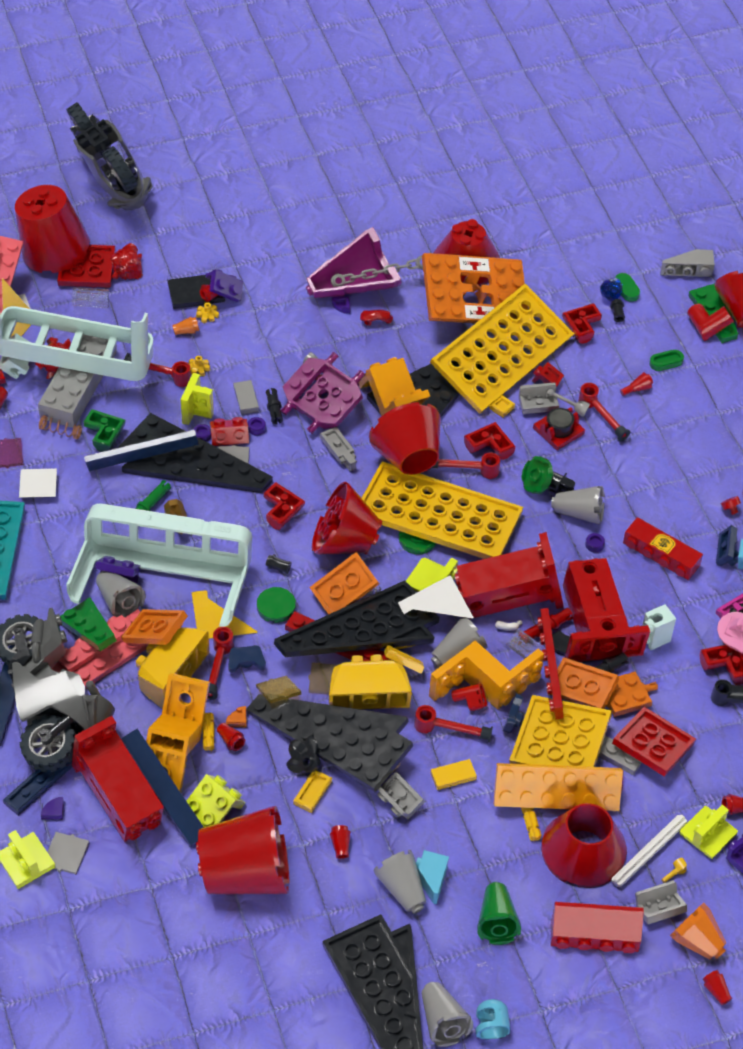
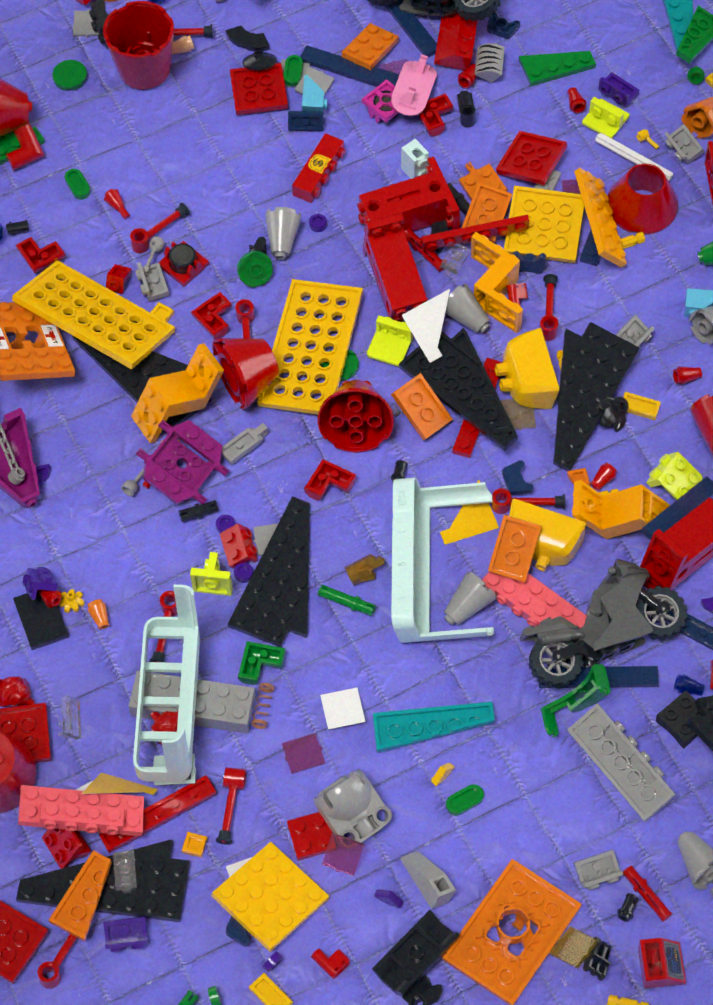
camera: 95 degrees left, 10 degrees up
green wing [60,597,117,651] -> none
dark blue tile [84,430,199,471] -> none
dark purple bracket [95,556,141,584] -> none
yellow plant [188,356,210,376] -> none
light grey tile [233,380,259,415] -> none
clear yellow piece [256,676,302,703] -> none
green tile [257,587,296,623] -> none
red piece [360,310,393,326] -> none
yellow tile [384,646,424,674] -> none
yellow tile [430,759,477,790] -> none
white piece [495,620,522,631] -> none
red tile [720,496,741,515] -> none

